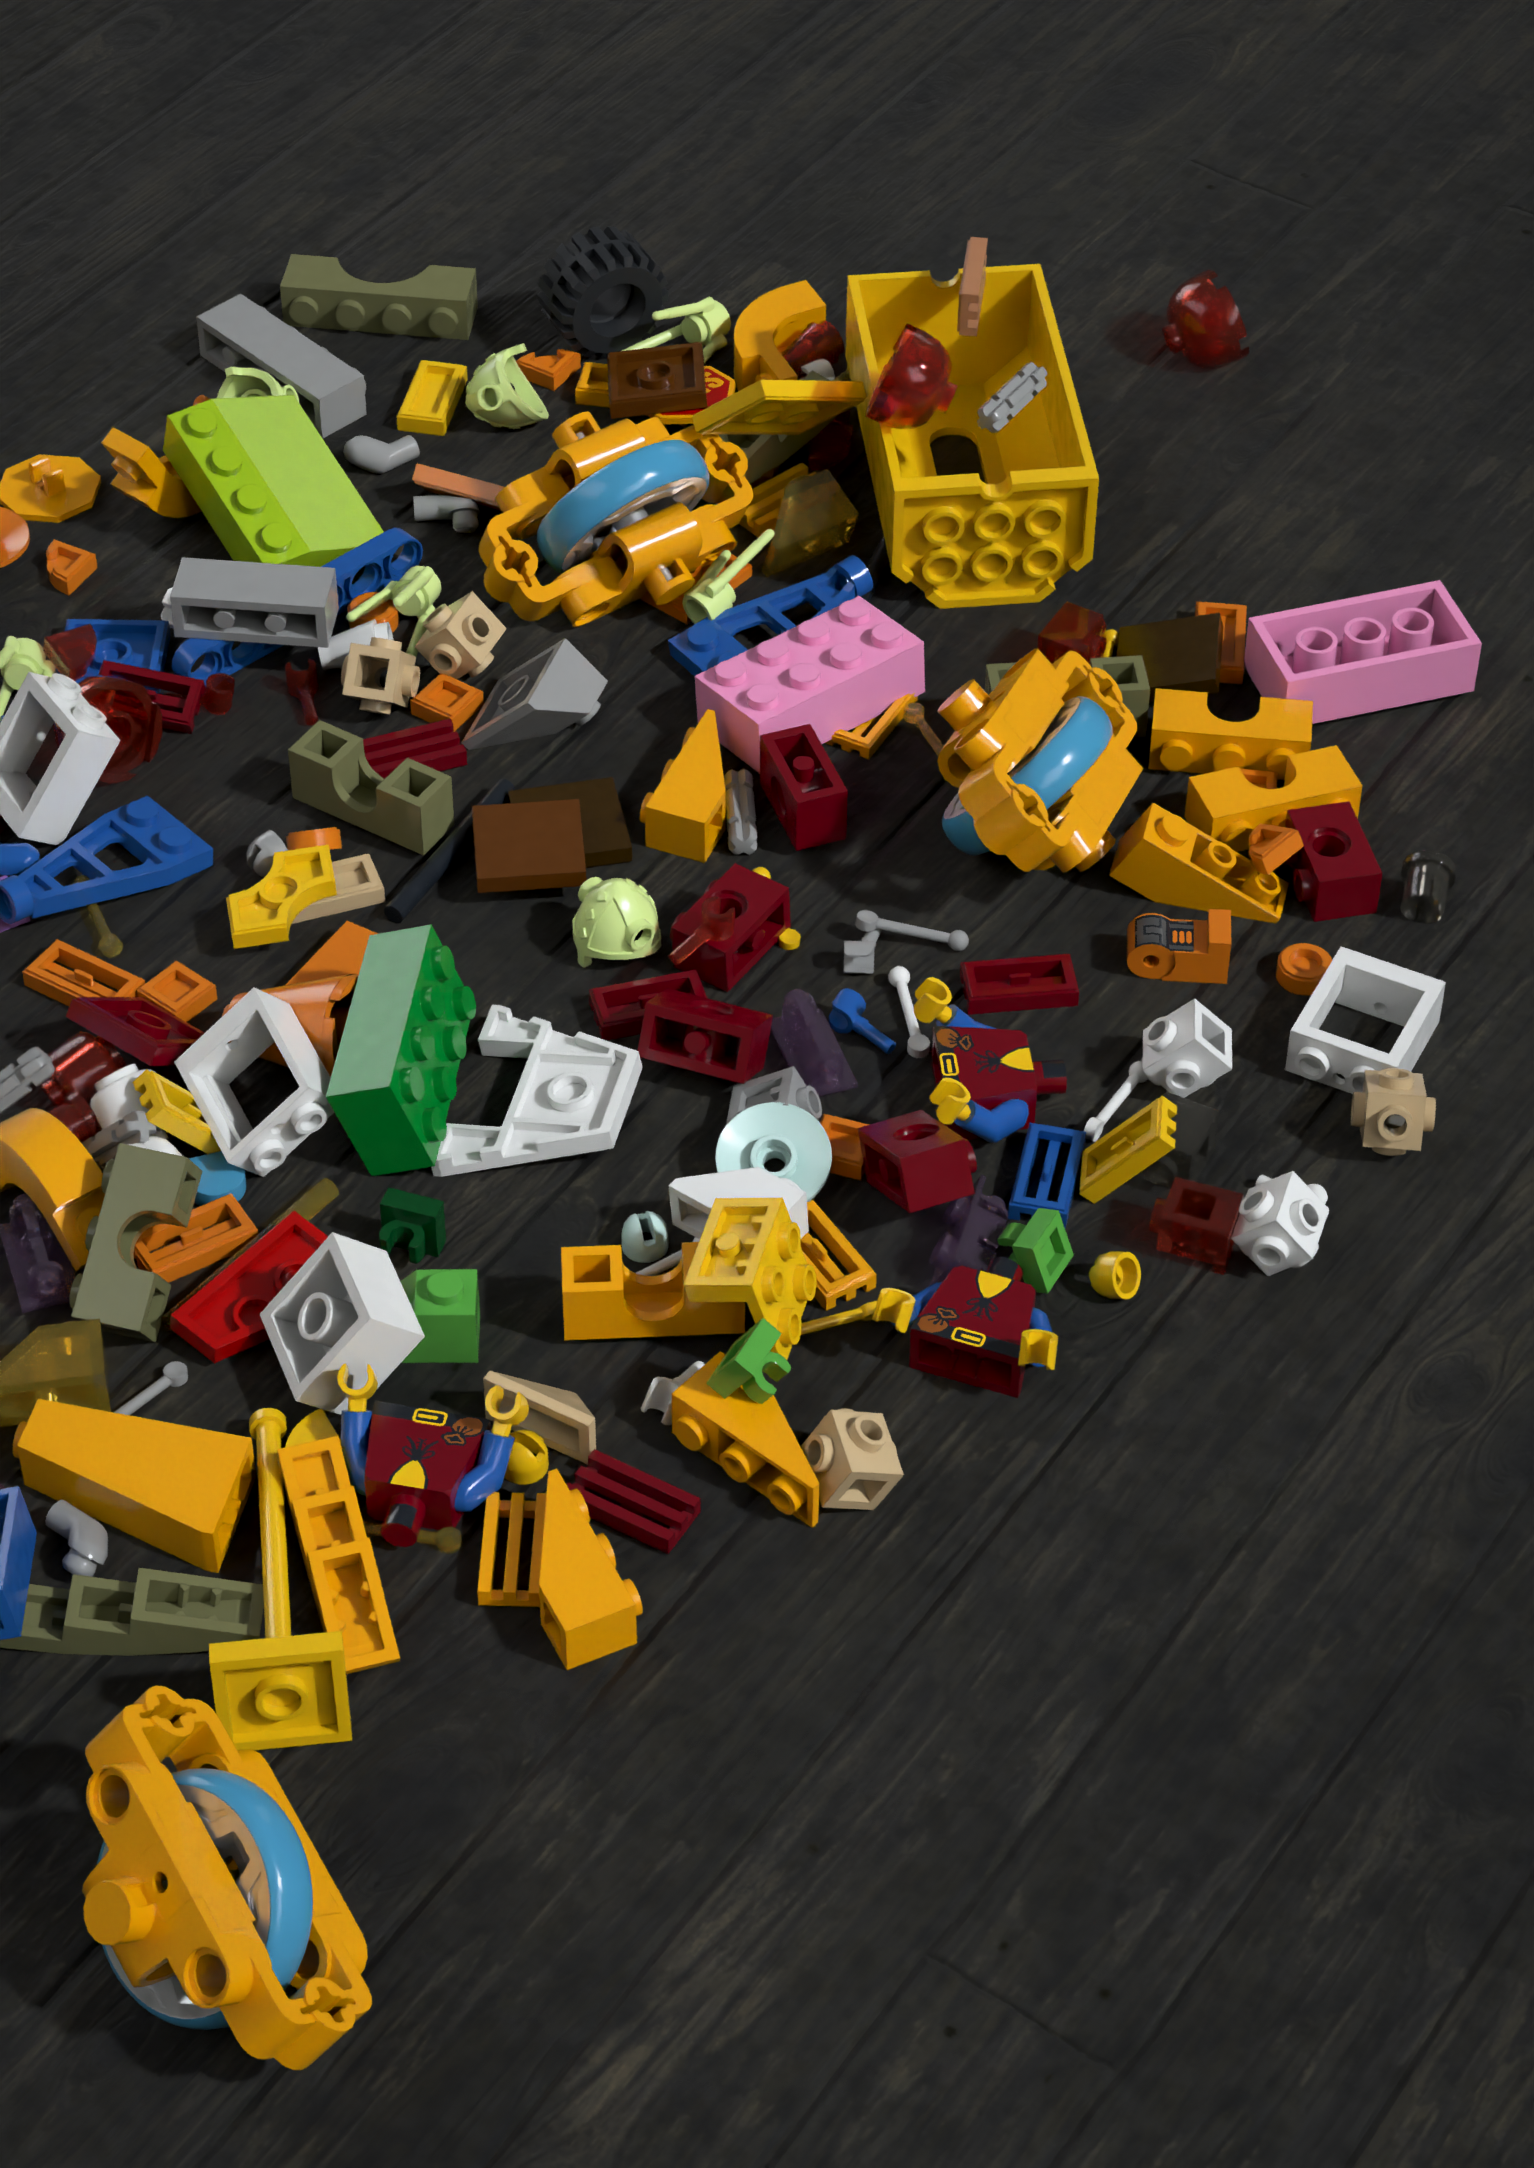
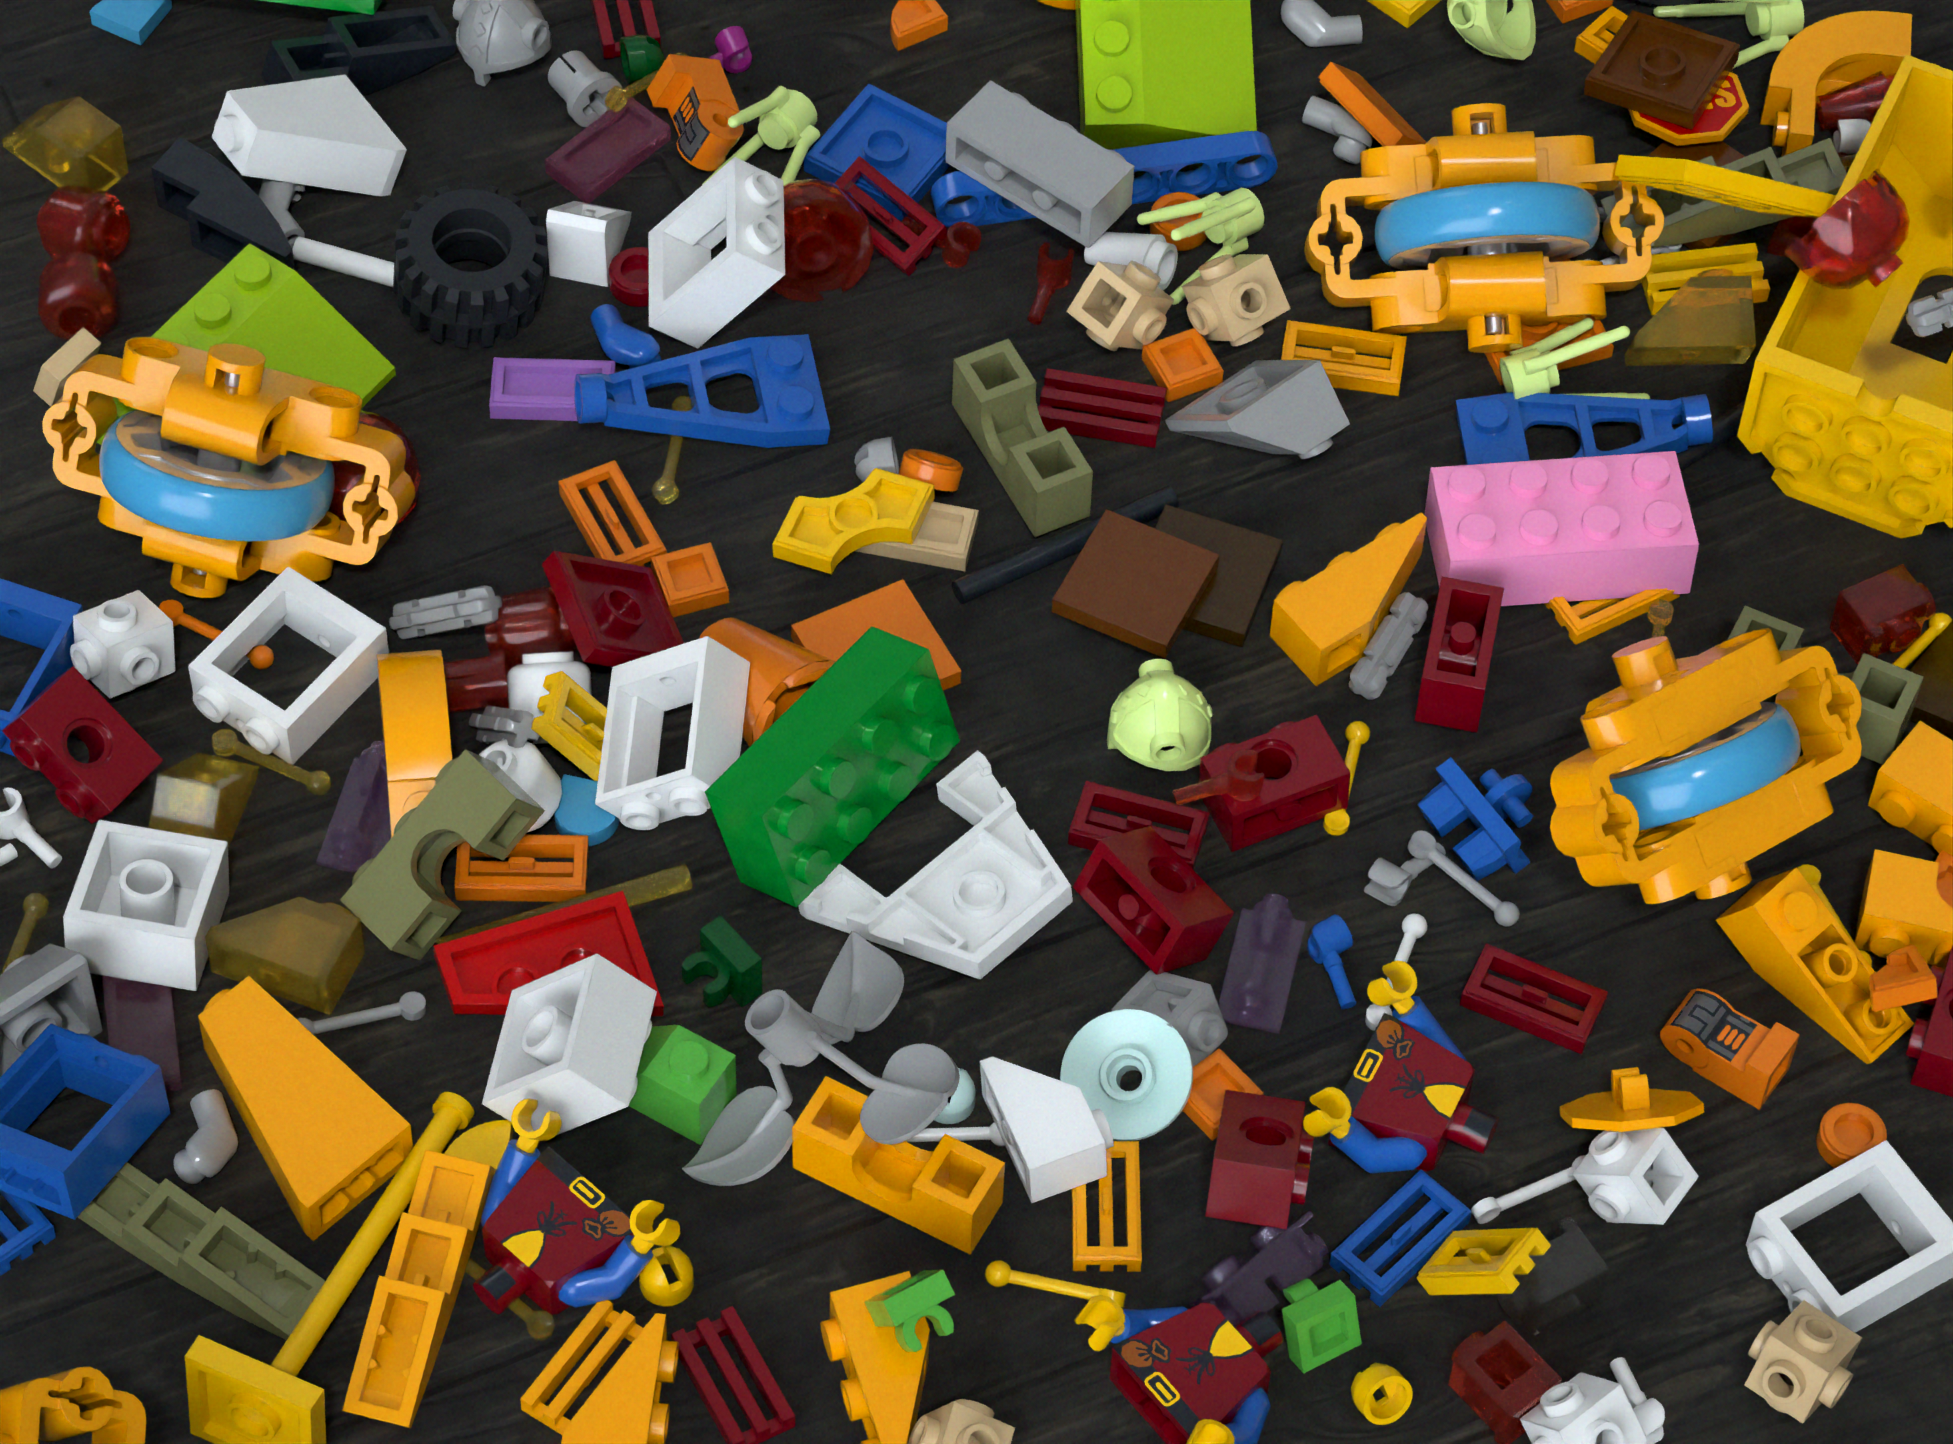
camera: 30 degrees right, 10 degrees up
clear red tile [43,624,97,681] -> none
tan slope [483,1371,596,1465] -> none
white hand [641,1361,705,1425] -> none
yellow bracket [683,1197,816,1360] -> none
none -> light grey plant [682,931,960,1186]
none -> light orange tile [1281,320,1407,396]
none -> blue hips [1417,757,1533,881]
none -> light orange piece [1560,1067,1704,1132]

